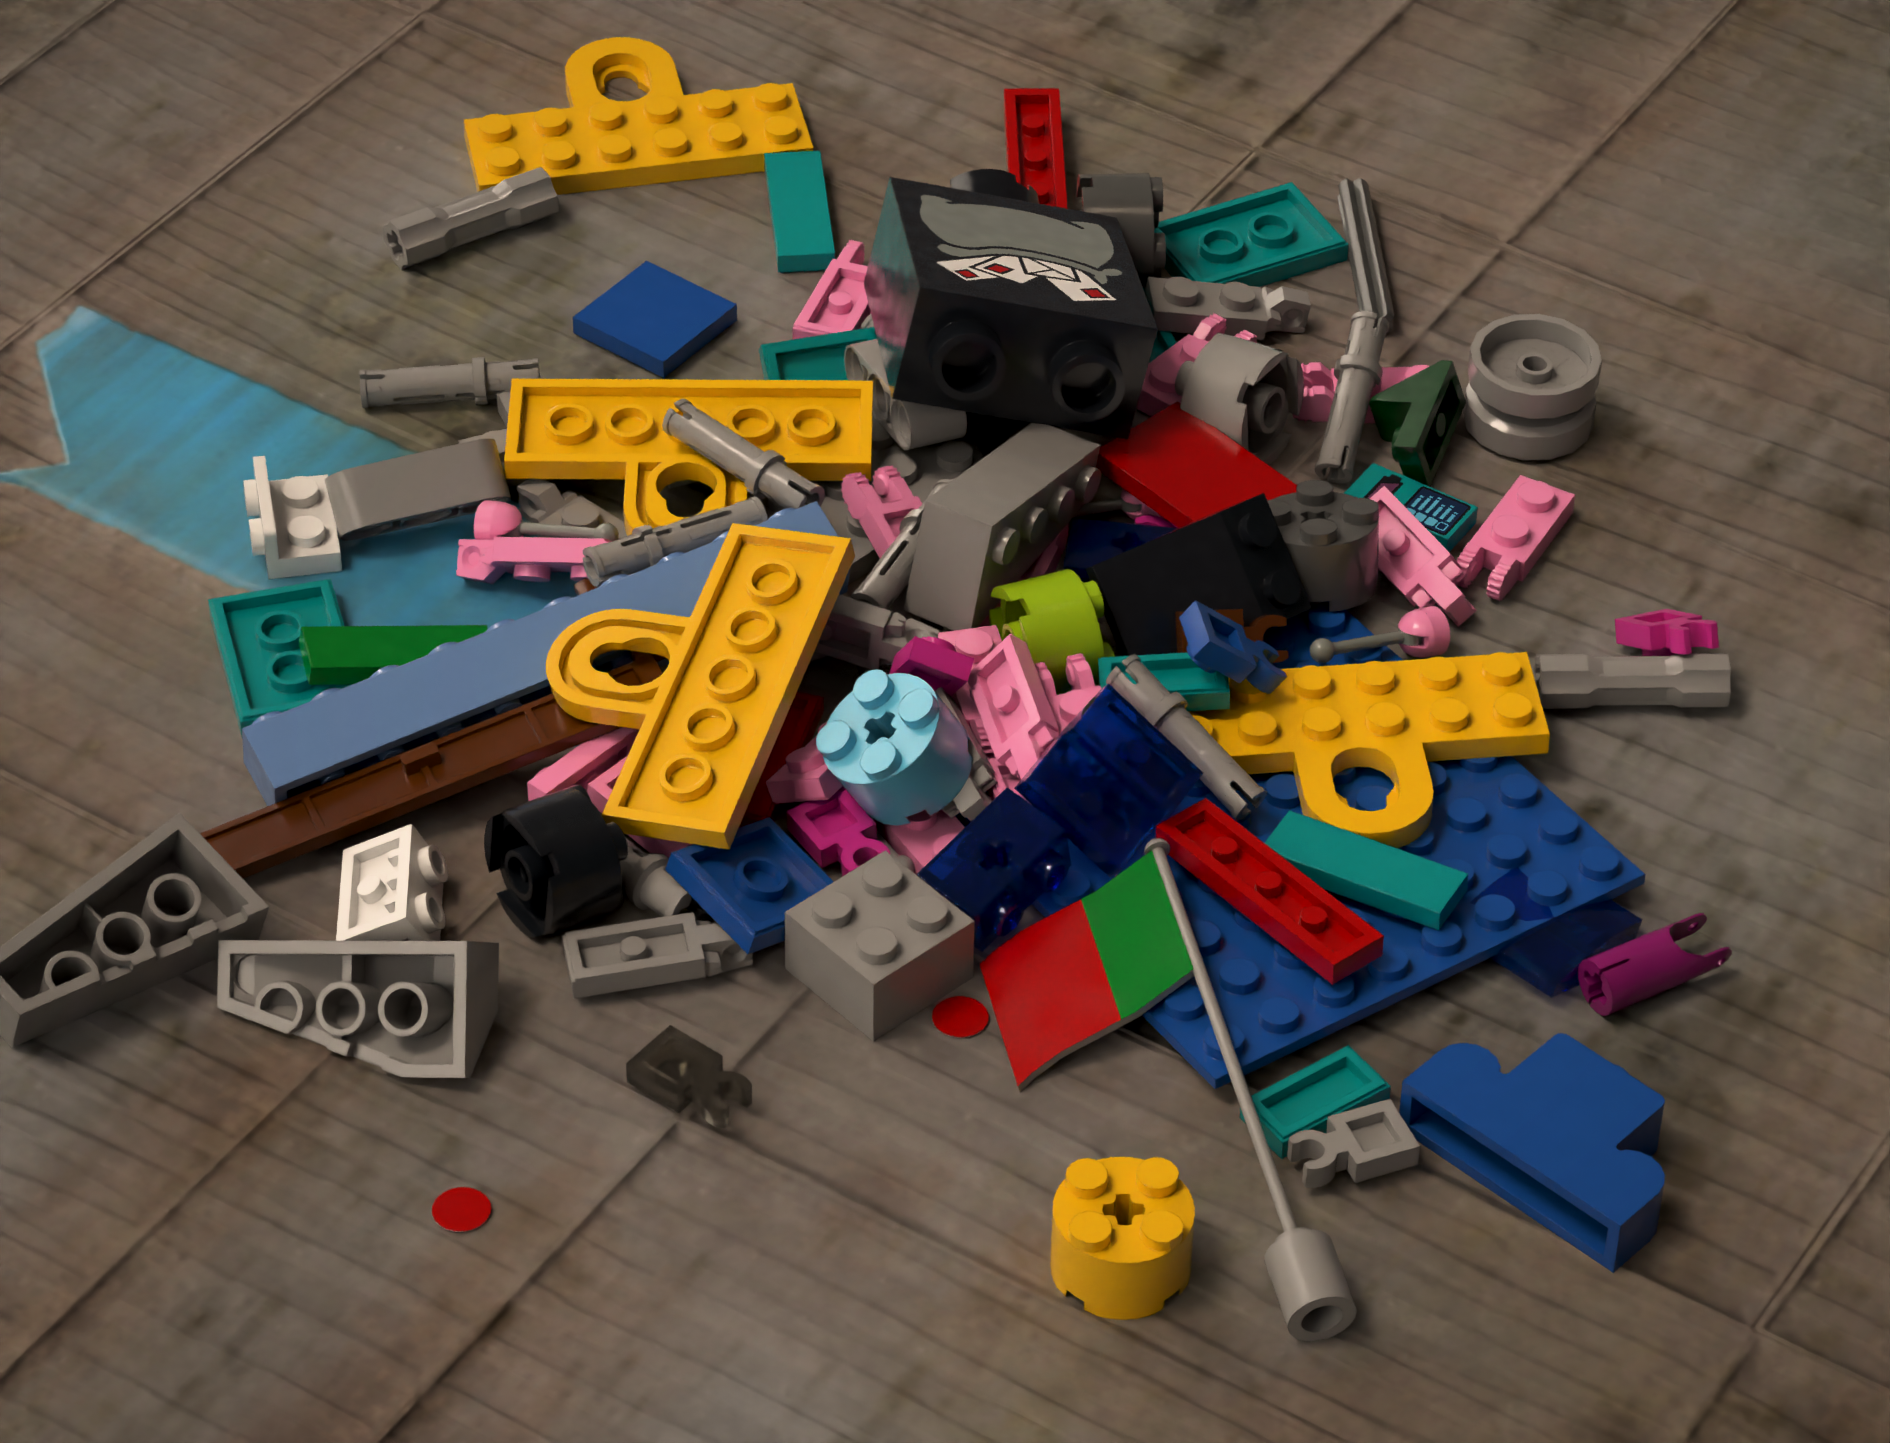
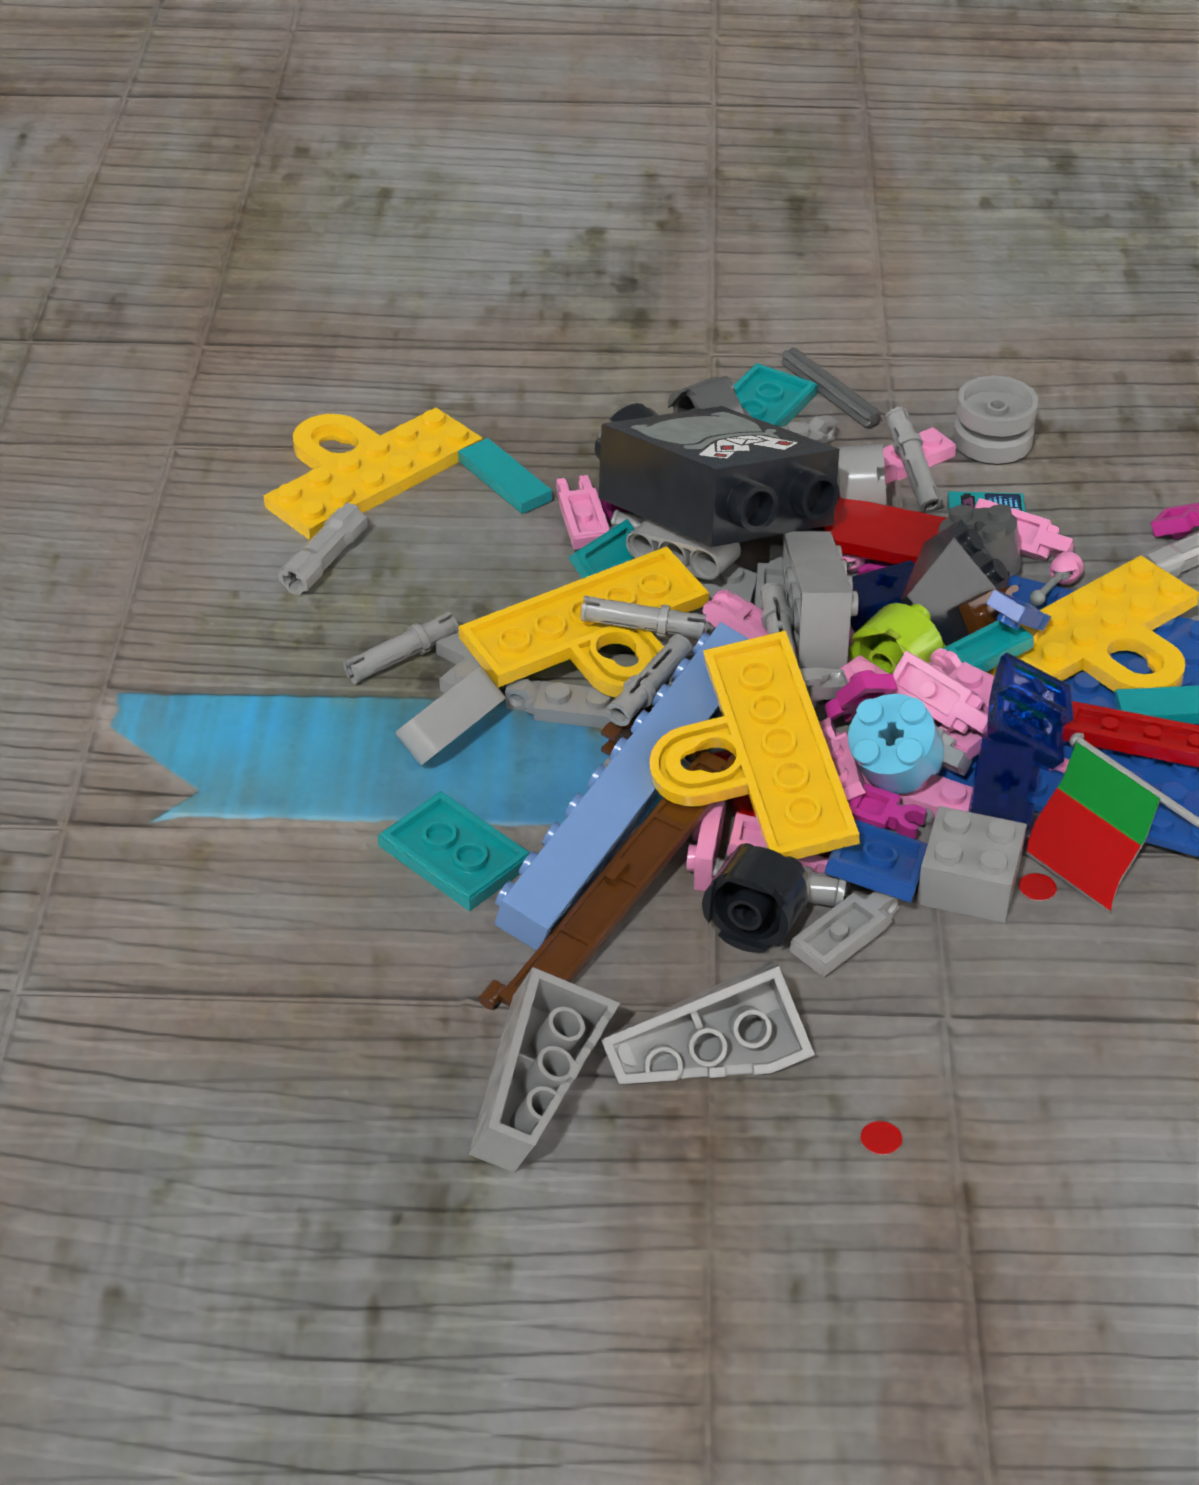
camera: 30 degrees left, 0 degrees up
white bracket [243,456,342,579] -> none
green tile [299,625,488,685] -> none
white bracket [336,824,448,941] -> none
bright pink hinge [456,537,612,584] -> none
hinge [474,500,619,541] -> none
blue tile [573,260,737,378] -> none
clear smoke plate [626,1025,752,1128] -> none
red plate [1003,88,1068,209] -> none
light grey pin [1106,654,1267,821] -> none
dark green slope [1369,360,1466,487] -> none
bright pink hinge [1457,475,1575,601] -> none

